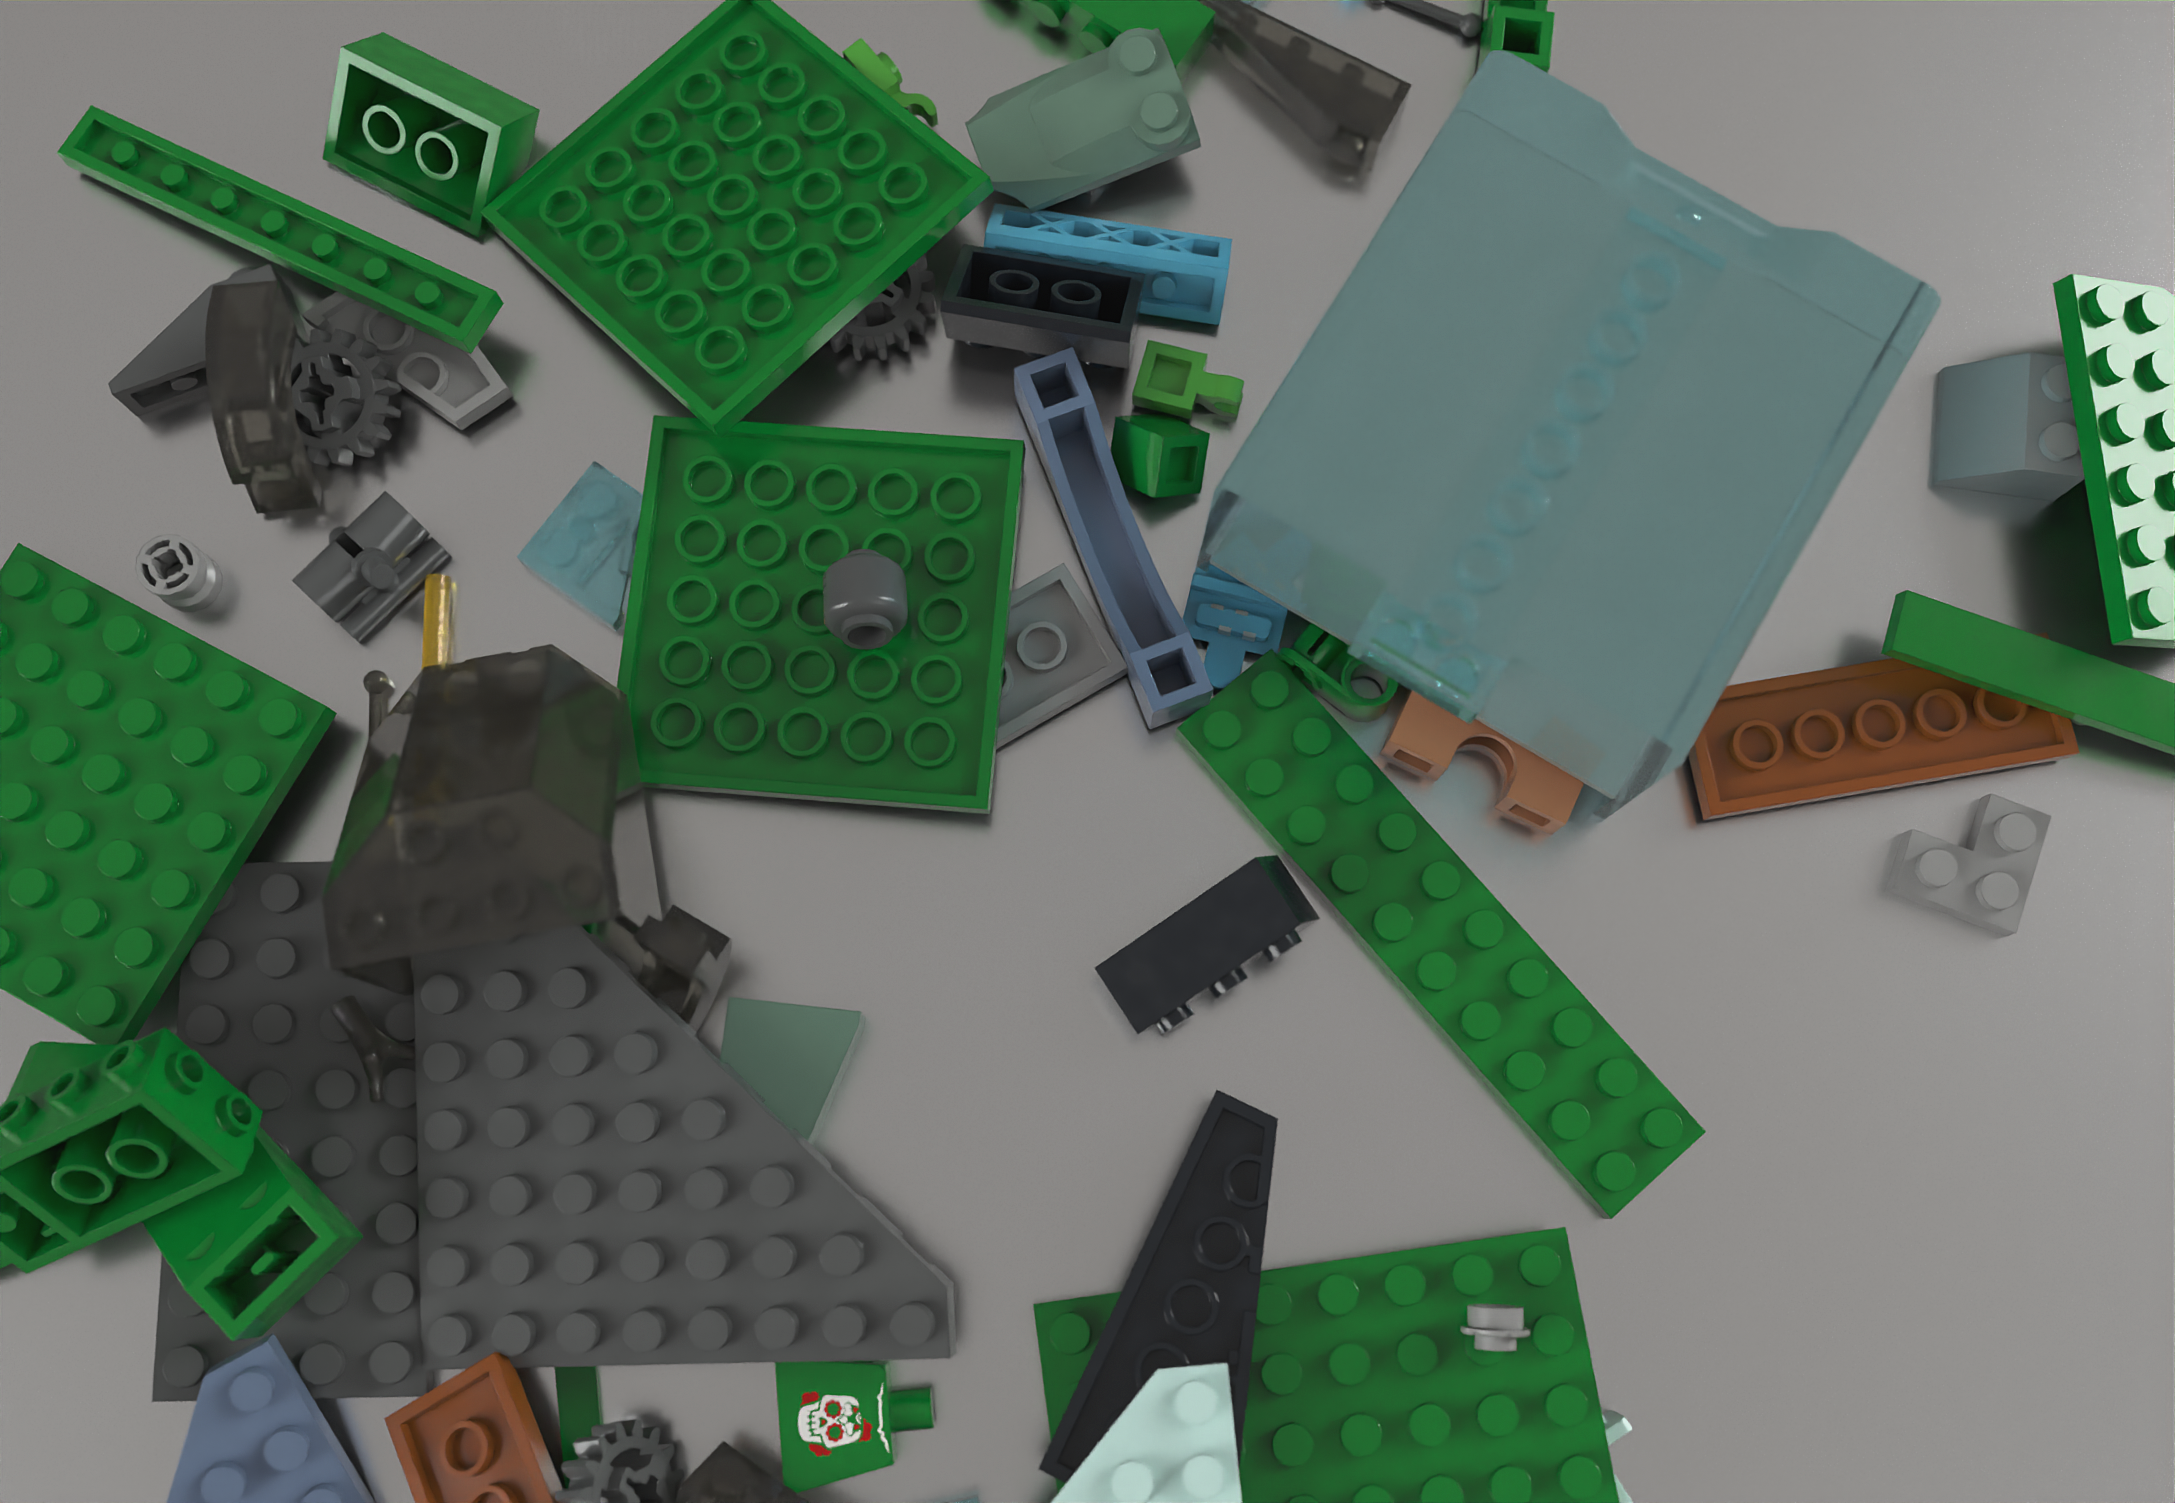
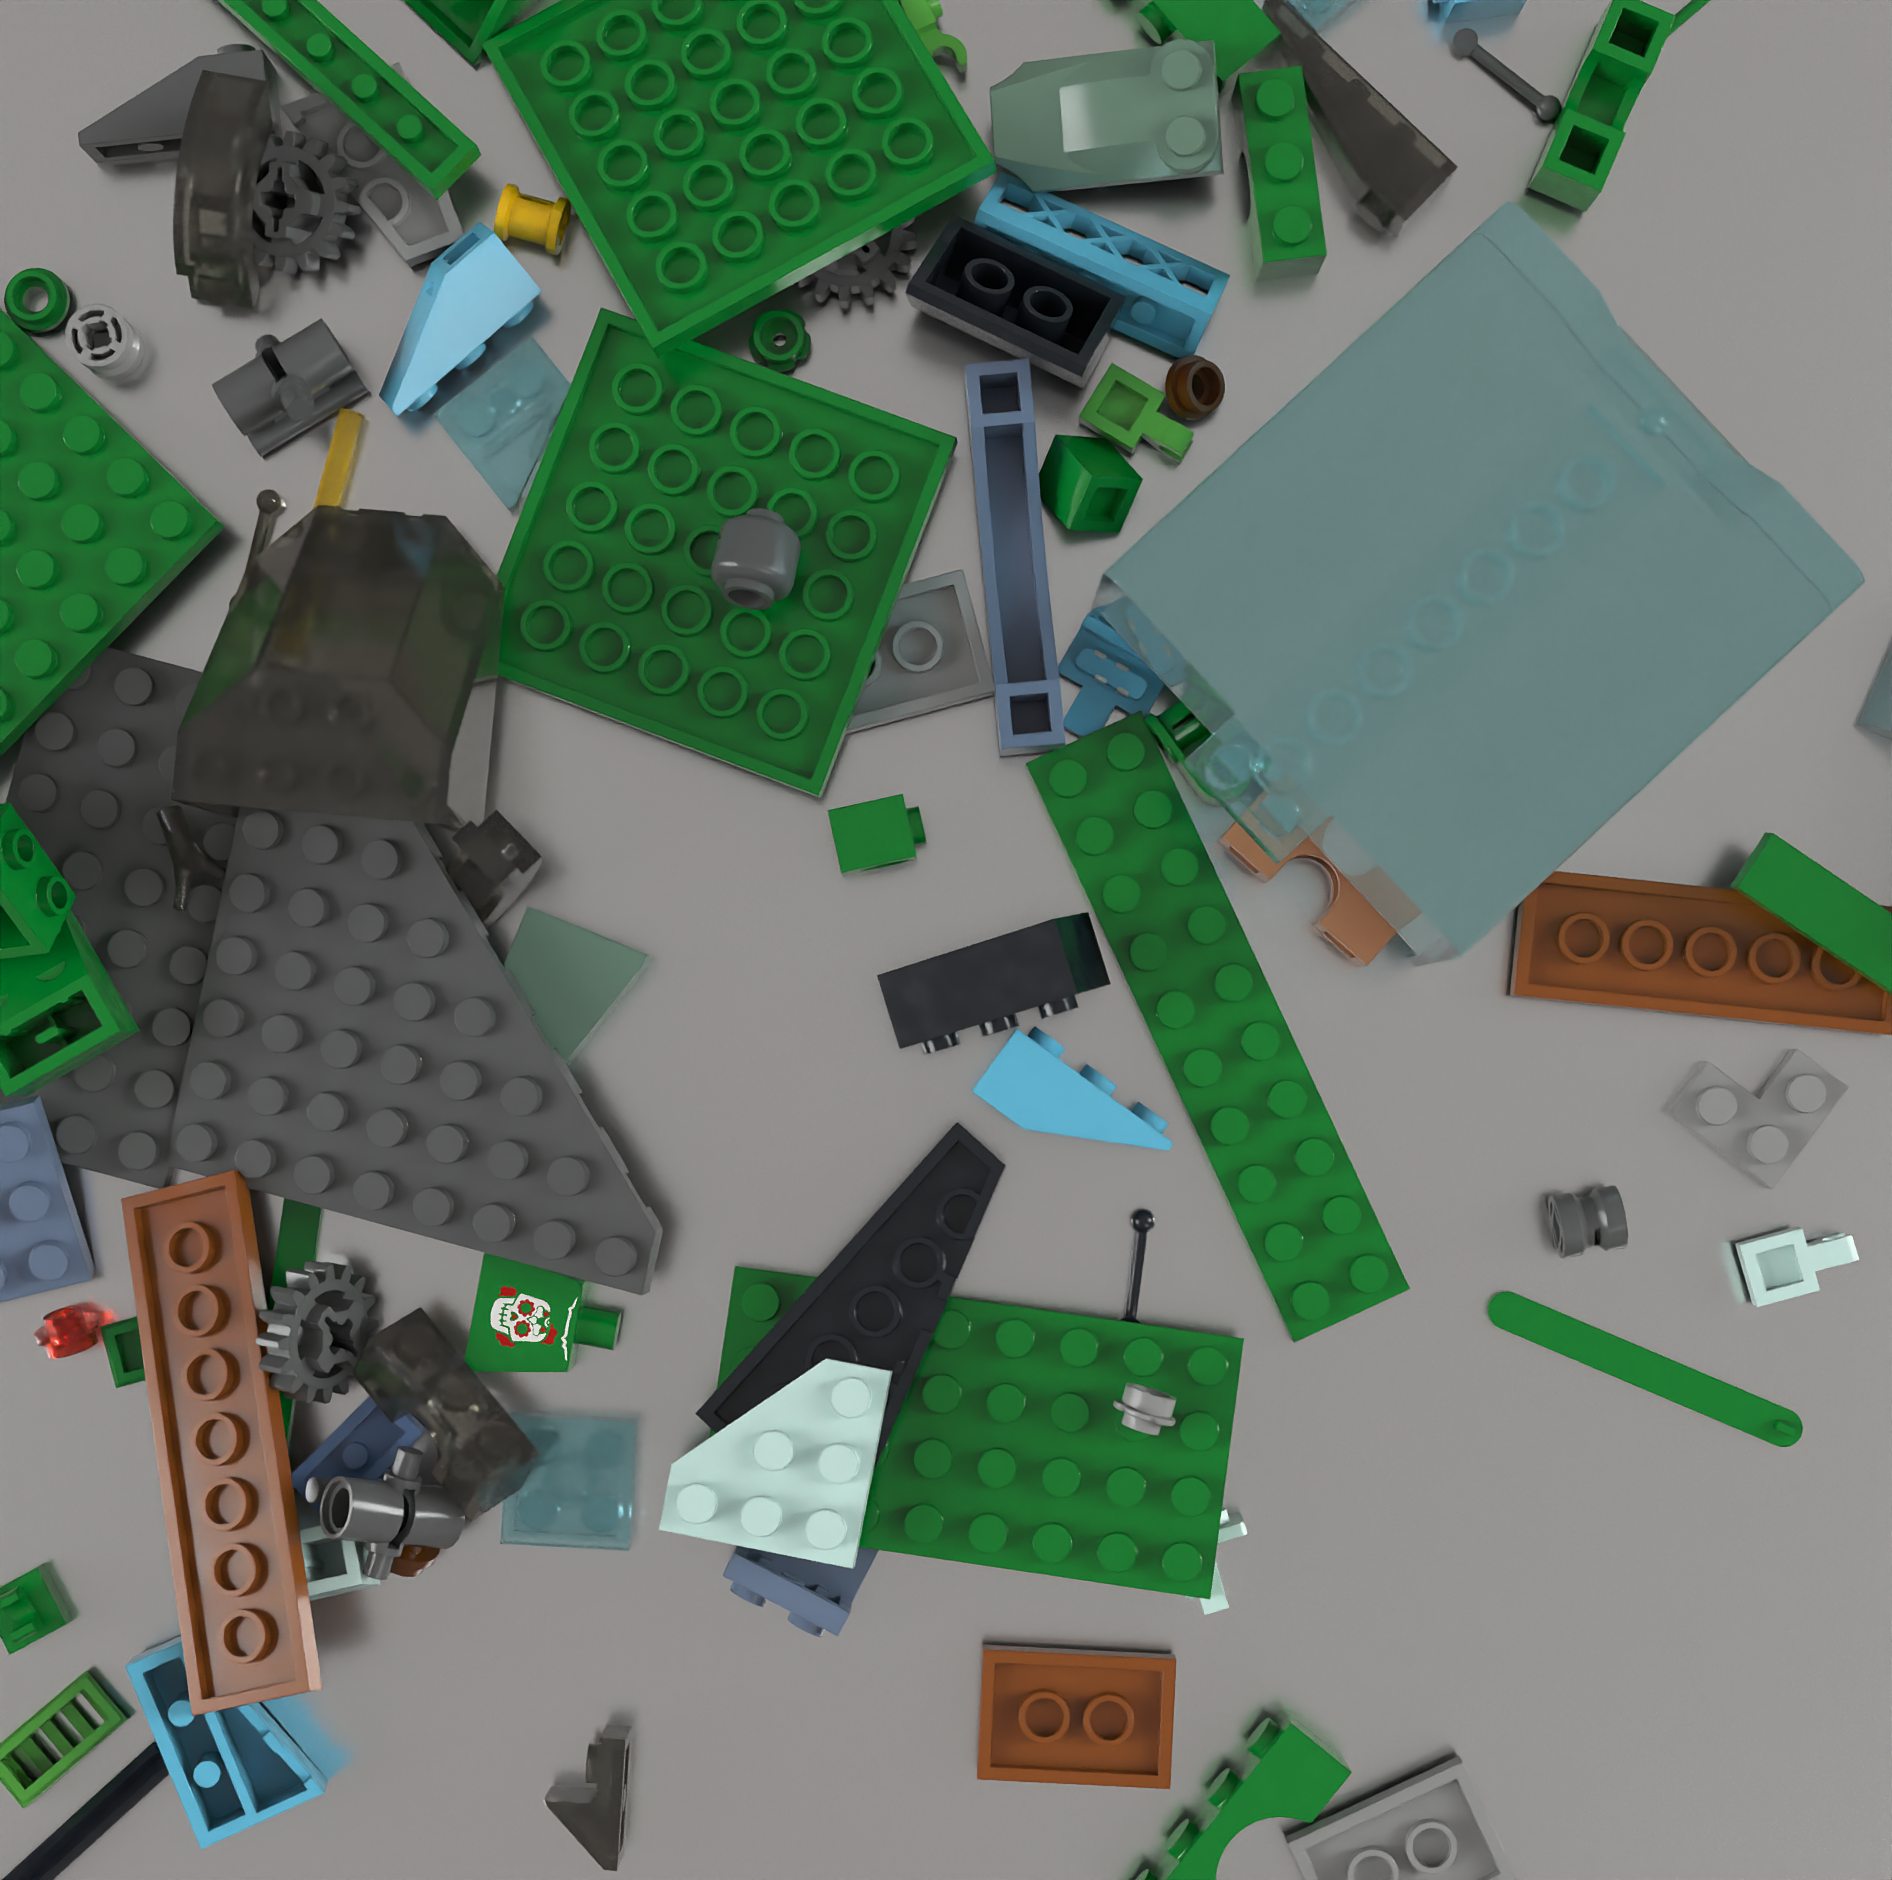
camera: 20 degrees right, 10 degrees up
none -> green plate [4,268,70,332]
none -> medium azure slope [379,221,542,416]
none -> yellow bush [494,183,571,255]
none -> green plate [748,310,811,372]
none -> green brick [827,794,927,877]
none -> medium azure slope [971,1026,1174,1151]
none -> black hinge [1118,1209,1155,1324]
none -> reddish brown plate [1165,355,1225,420]
none -> green arch [1231,66,1327,281]
none -> green piece [1487,1291,1803,1447]
none -> dark grey wheel [1548,1185,1628,1258]
none -> light aqua plate [1735,1227,1859,1307]

